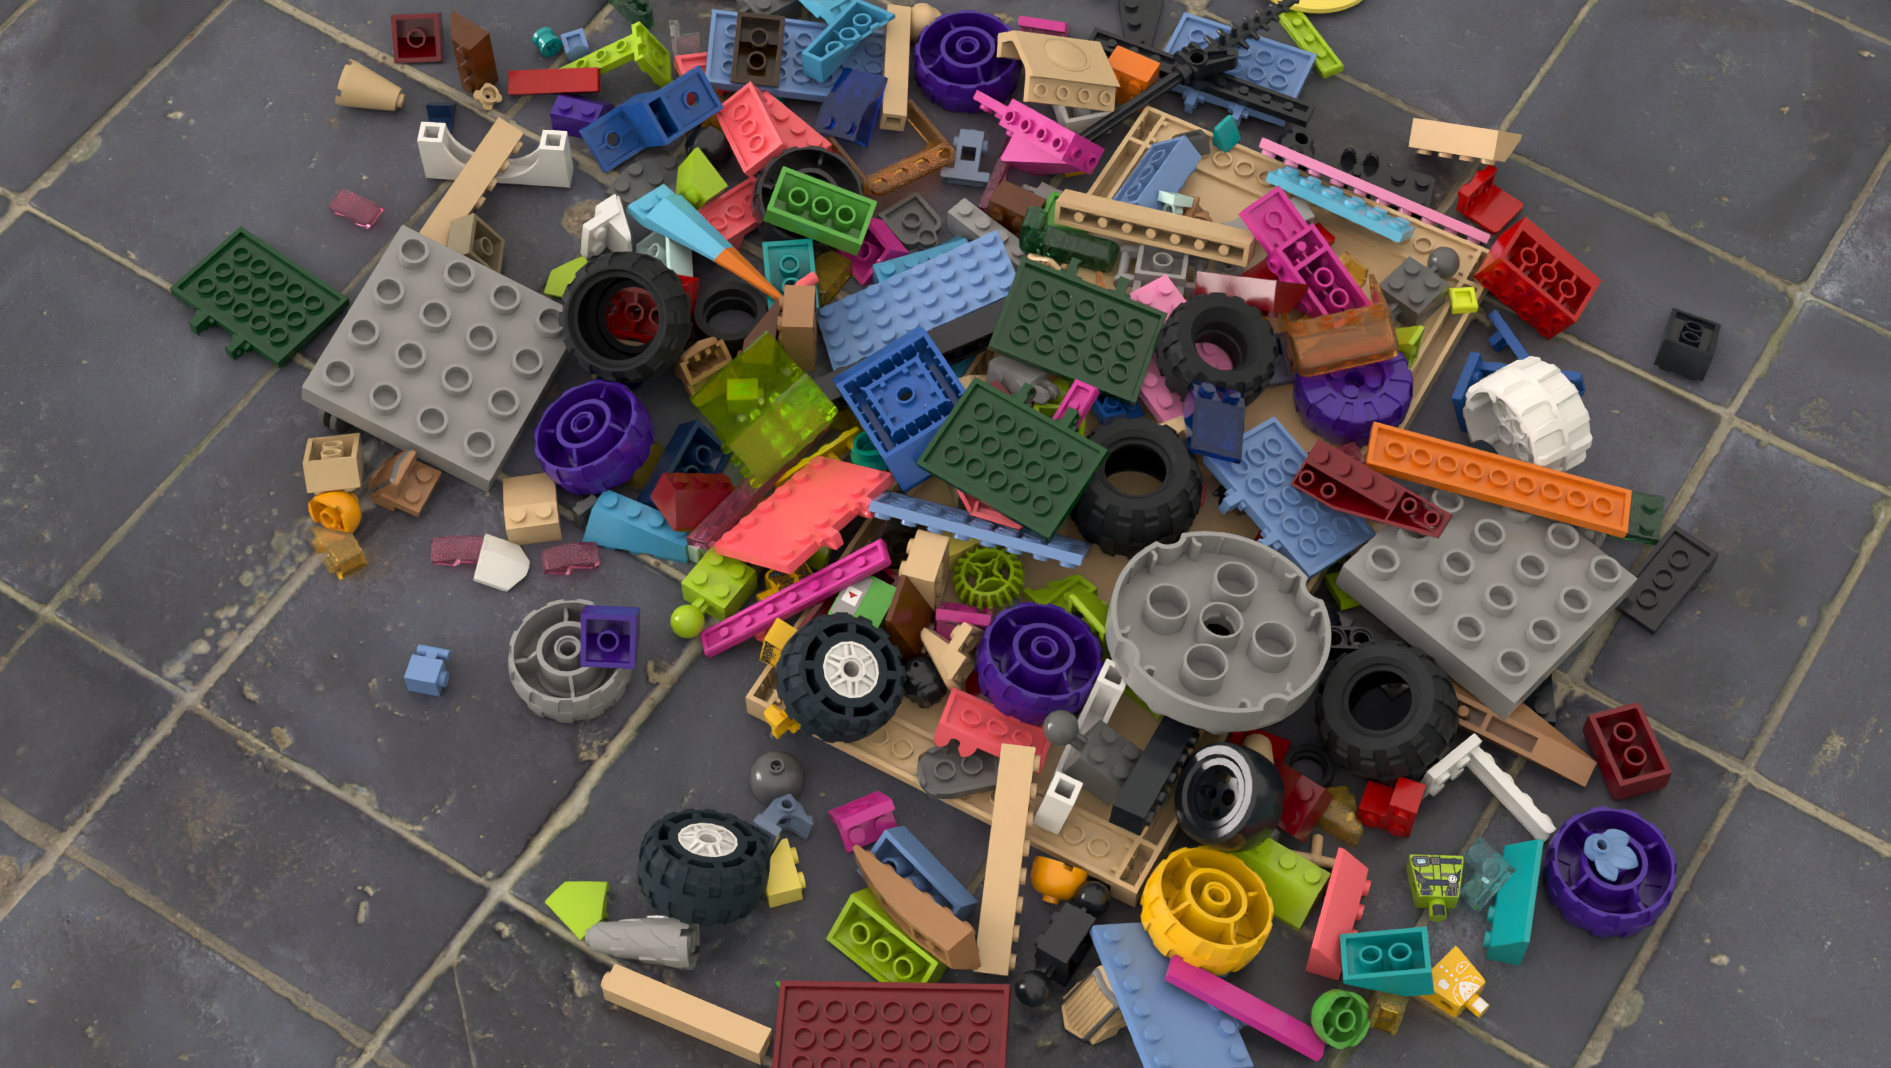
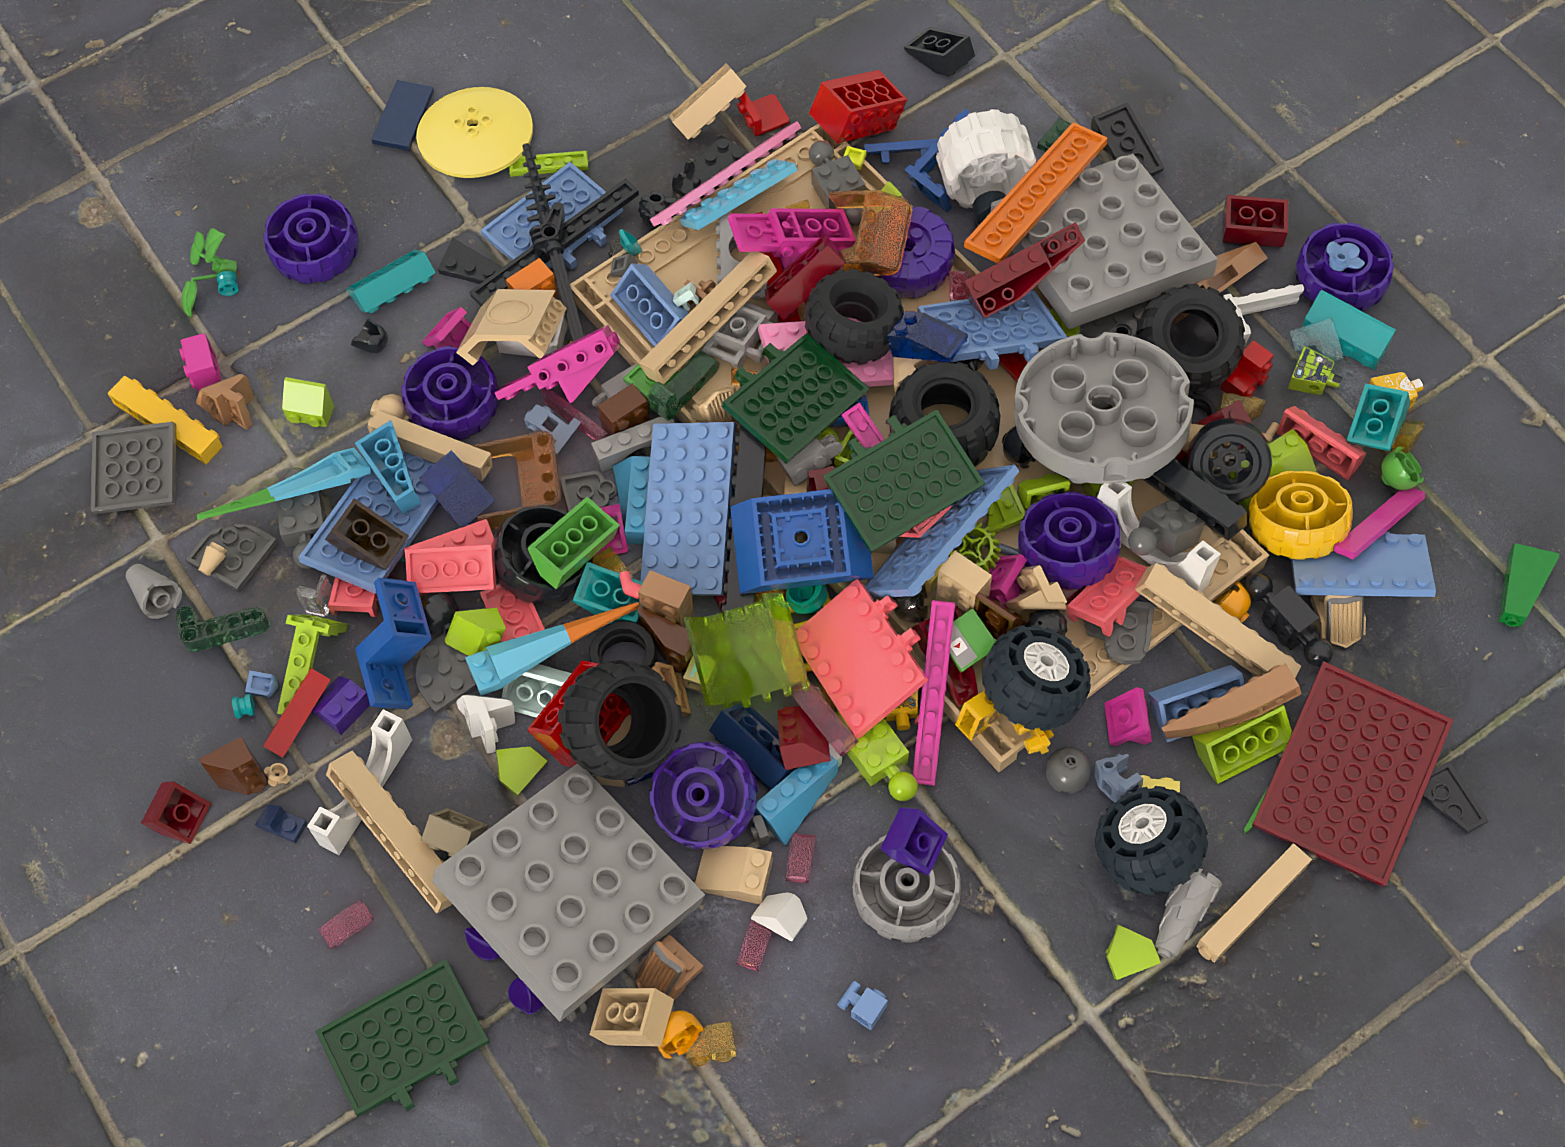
camera: 65 degrees left, 5 degrees up
tan cone [335,59,406,111] -> none

